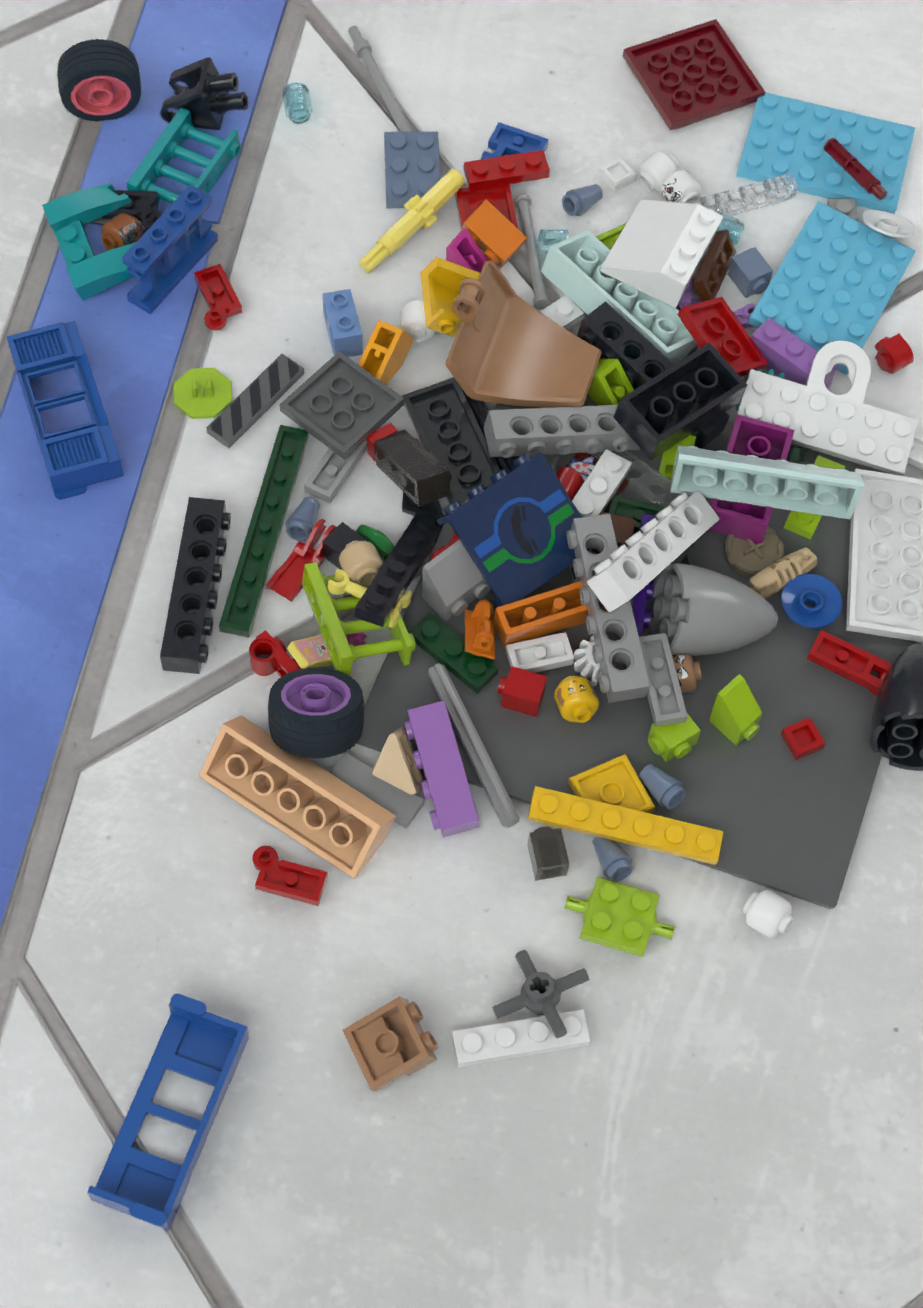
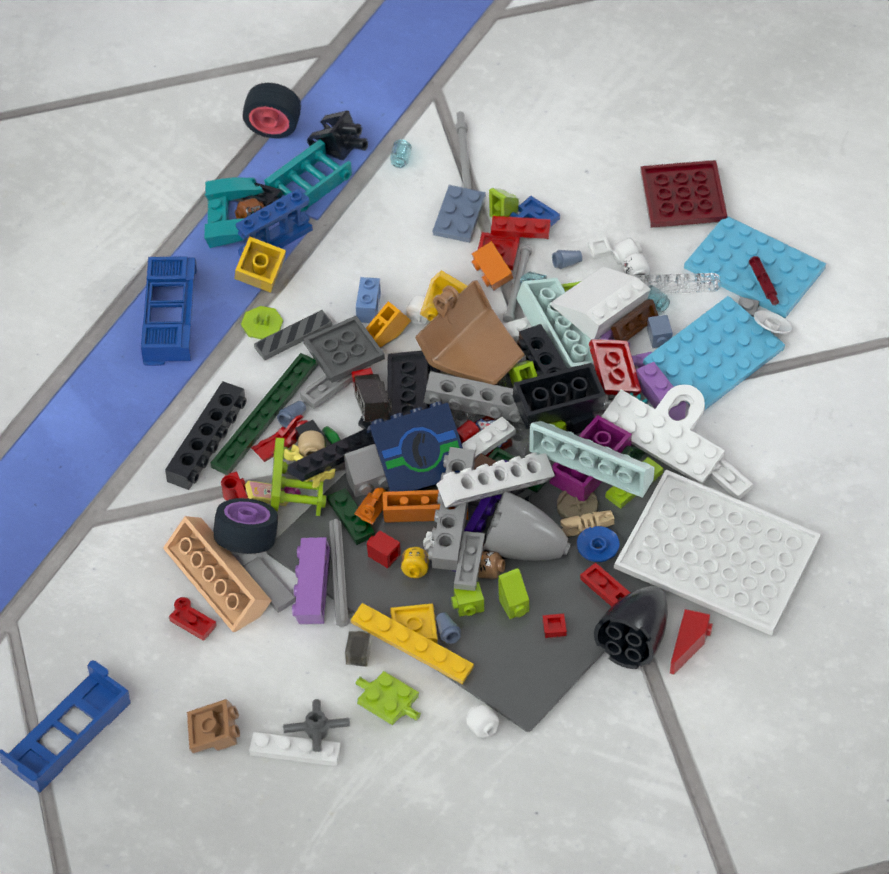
camera: 25 degrees right, 10 degrees down
red hinge [194,264,242,331] -> none
light yellow piece [358,169,465,273] -> none
tan slope [372,727,424,795] -> none
dark pink slope [446,229,489,273] -> none
white plate [506,632,574,673] -> none
sand blue cone [592,836,633,882] -> none
red plate [875,333,914,374] -> none
none -> yellow brick [234,236,286,293]
none -> lime slope [489,188,519,217]

